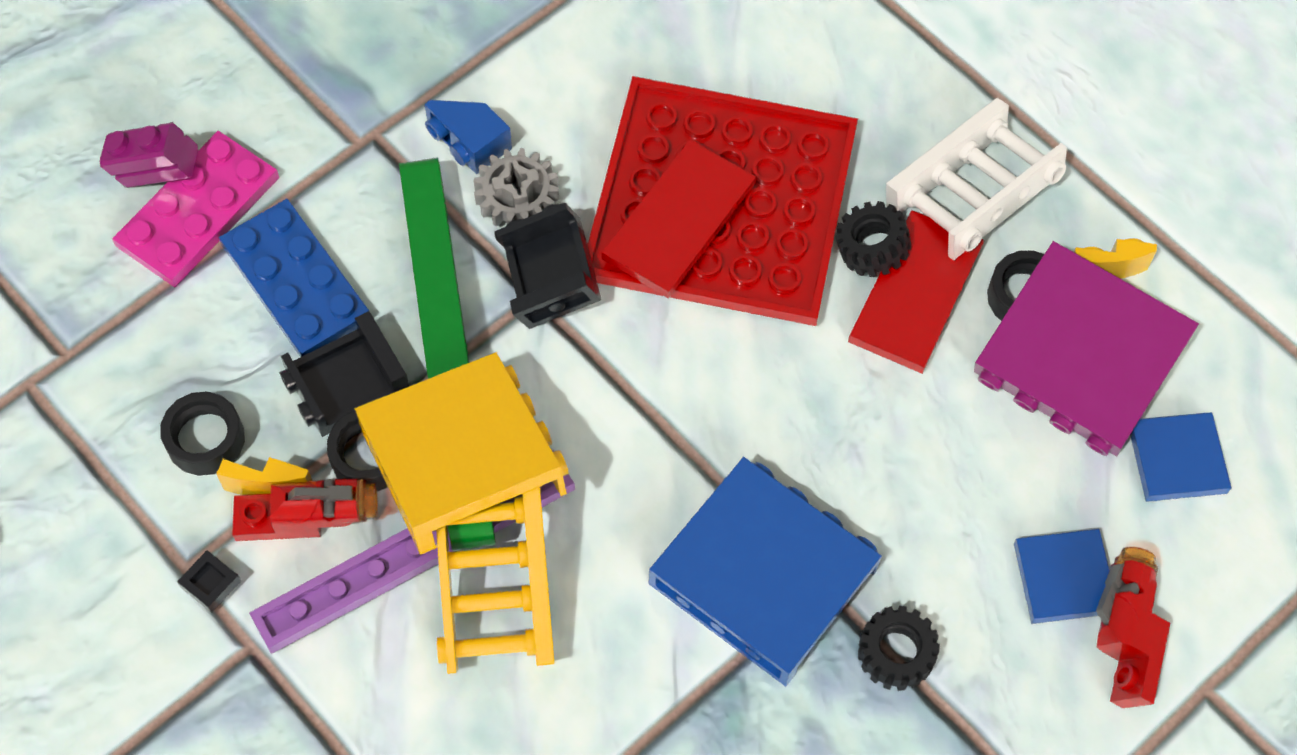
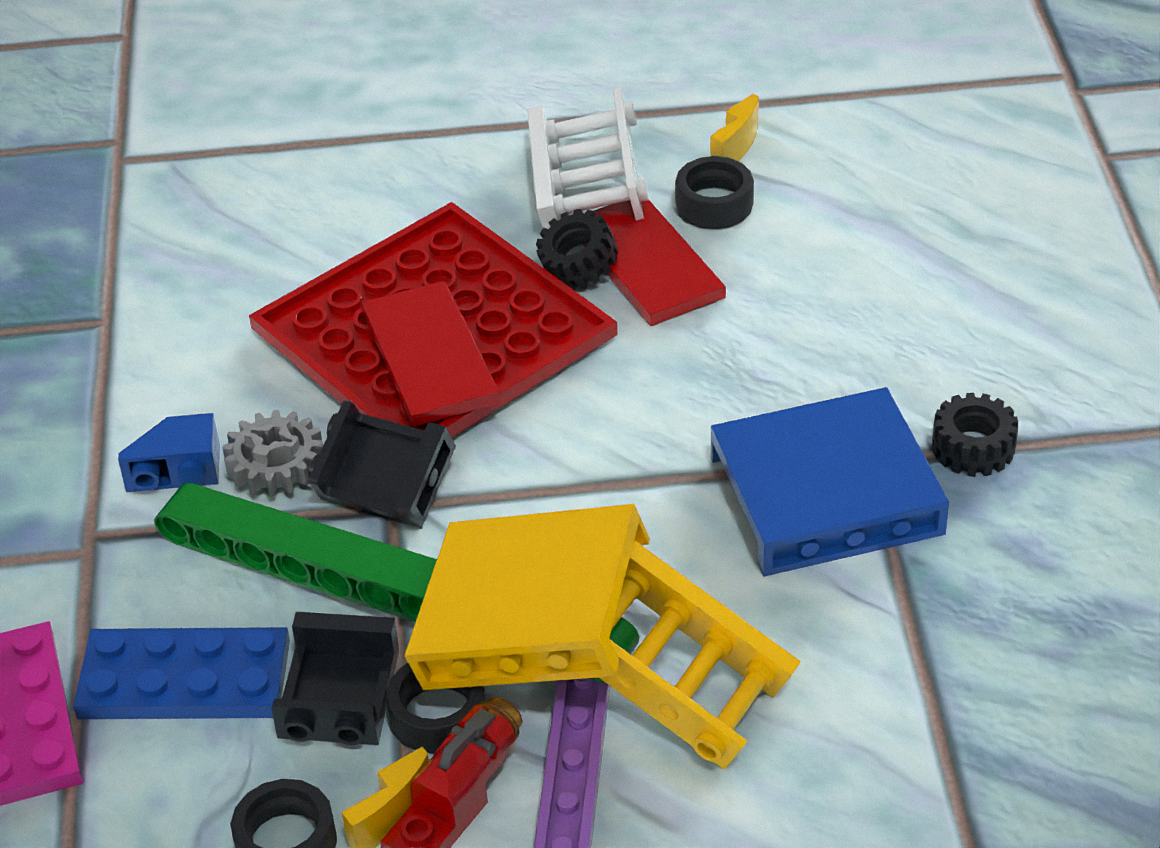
camera: 50 degrees left, 20 degrees down
magenta panel [974,241,1199,457] -> none
blue tile [1014,529,1110,624] -> none
red plate [1096,547,1170,709] -> none
blue tile [1130,412,1231,502] -> none

